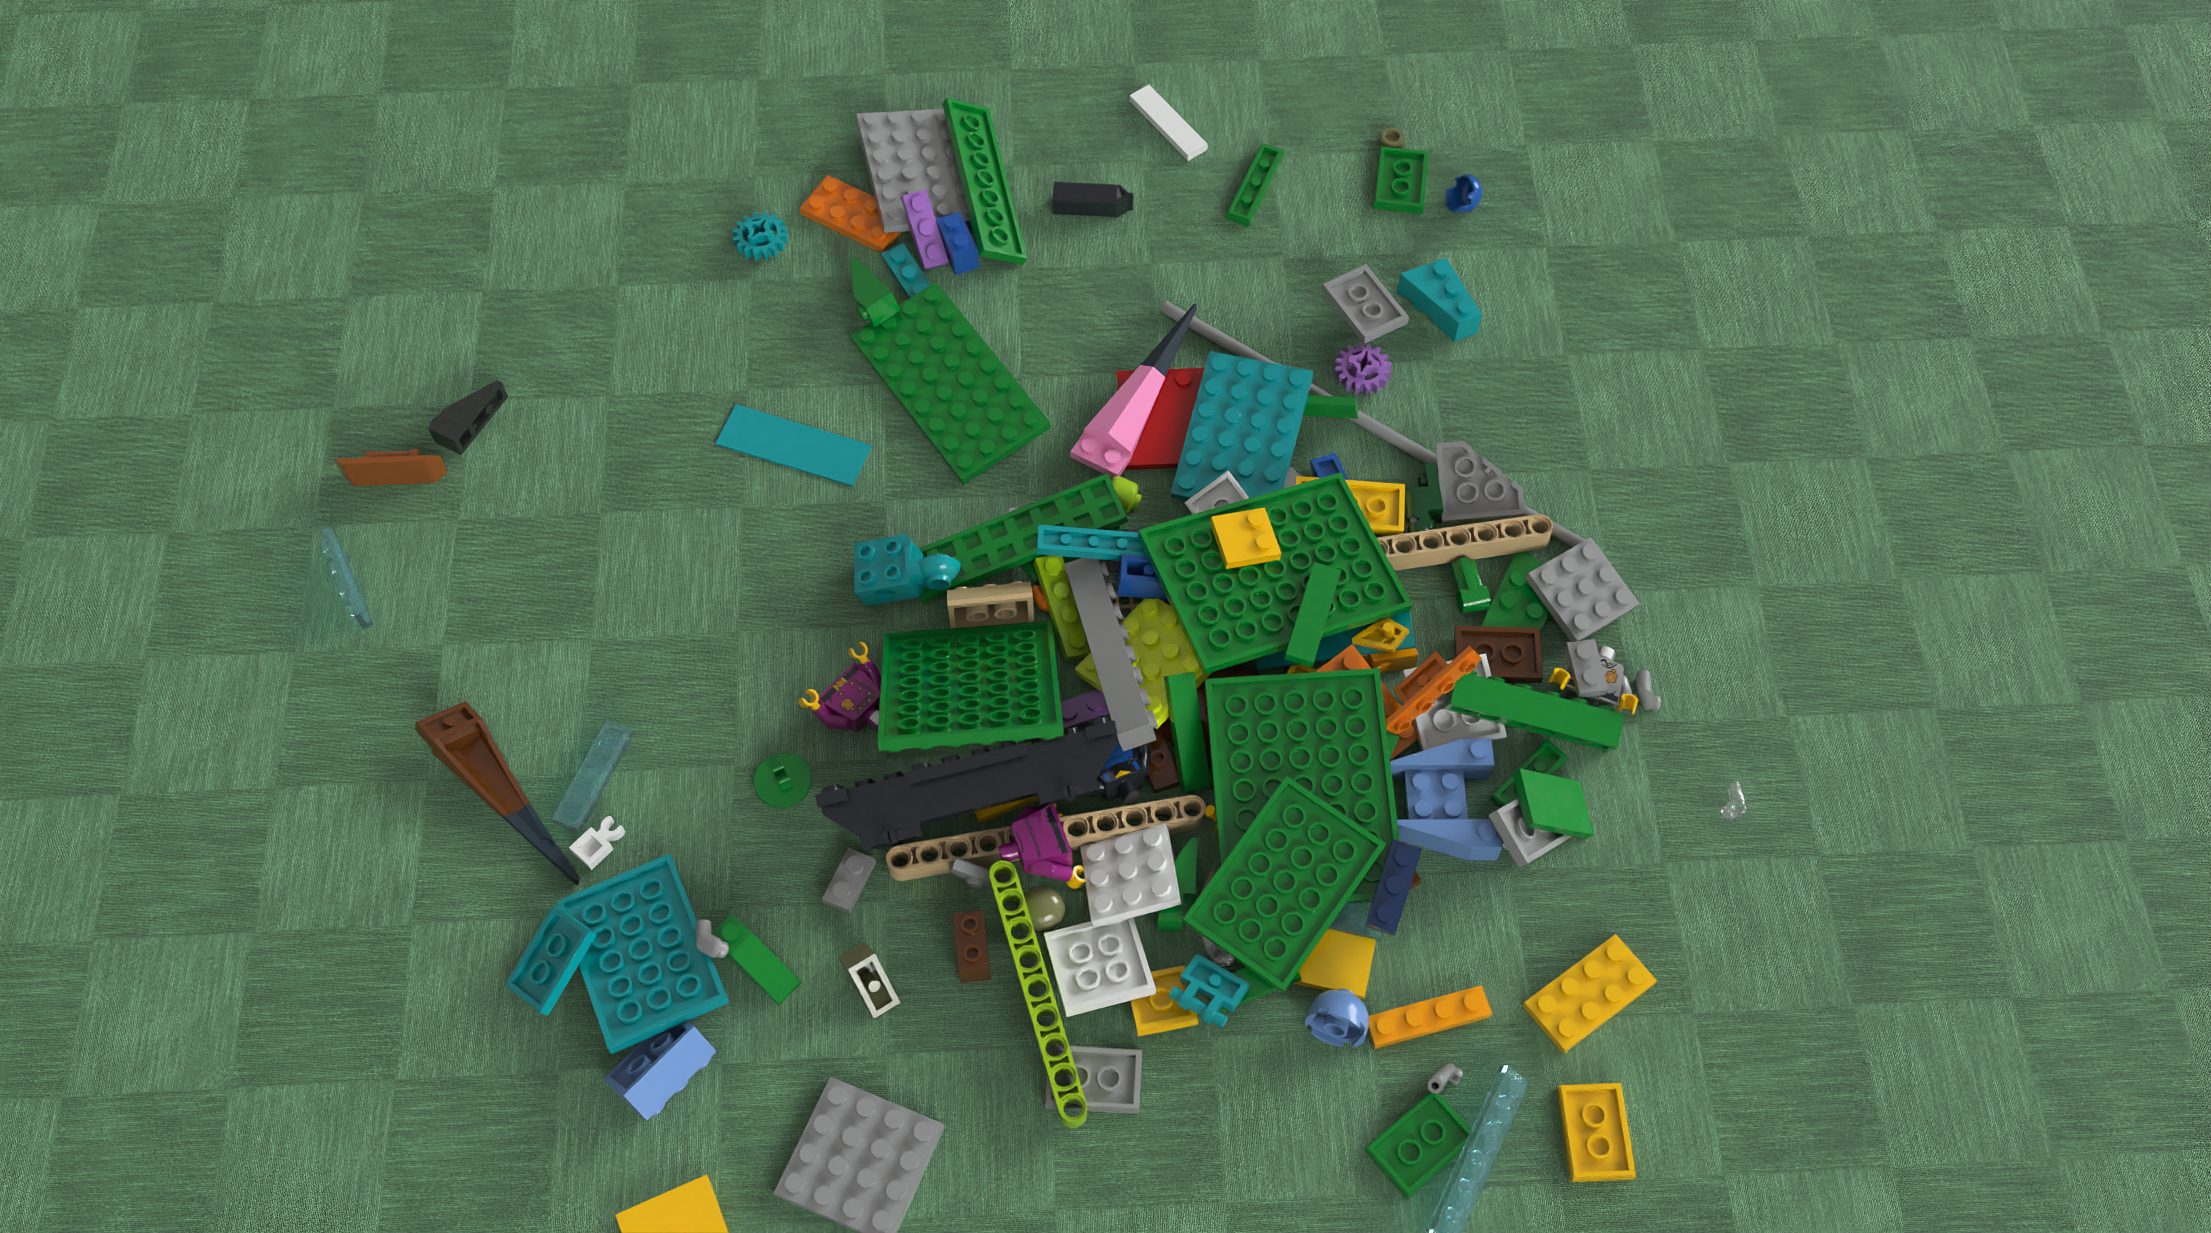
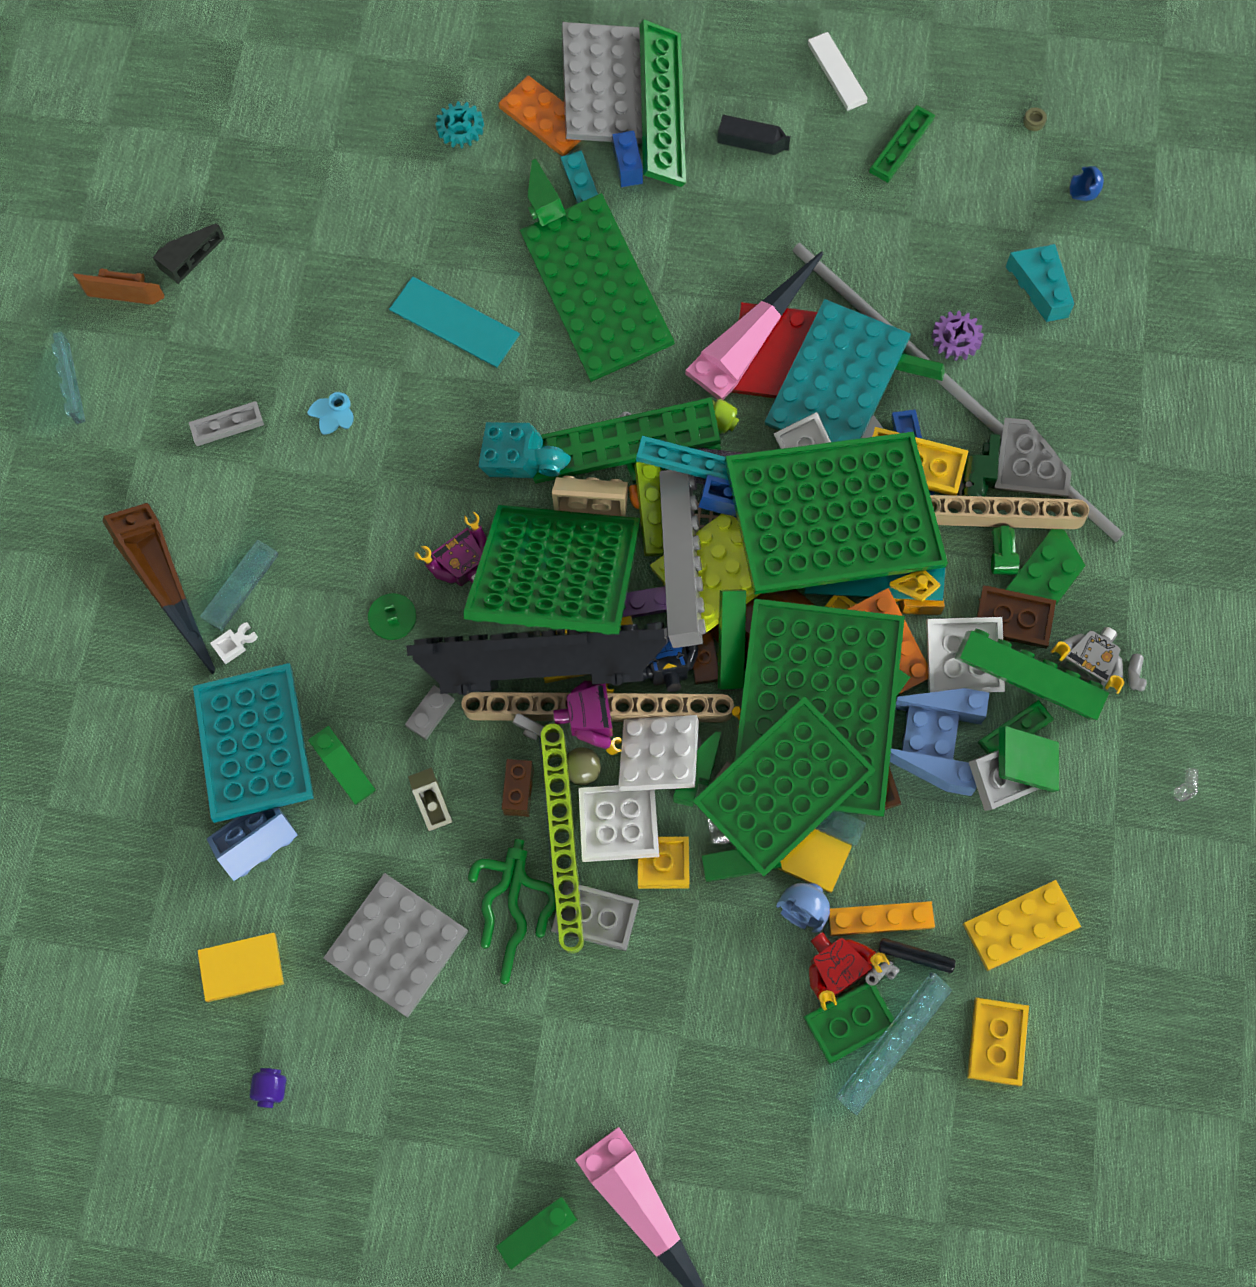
camera: 15 degrees right, 10 degrees up
teal plate [505,905,597,1015] -> none
light grey arm [696,920,729,958] -> none
medium lavender plate [901,190,949,271] -> none
teal plate [1169,953,1249,1028] -> none
yellow plate [1210,508,1281,569] -> none
green tile [1284,562,1341,668] -> none
light grey plate [1322,264,1409,344] -> none
dark blue plate [1365,839,1422,936] -> none
green tile [1373,146,1429,214] -> none
orange bracket [1386,646,1482,735] -> none
light grey plate [1525,537,1640,642] -> none
light grey plate [1565,639,1608,698] -> none
none -> light grey plate [189,401,264,446]
none -> medium azure plate [308,392,354,434]
none -> green plant [468,839,556,985]
none -> red torso [809,932,890,1010]
none -> black axle [878,938,956,973]

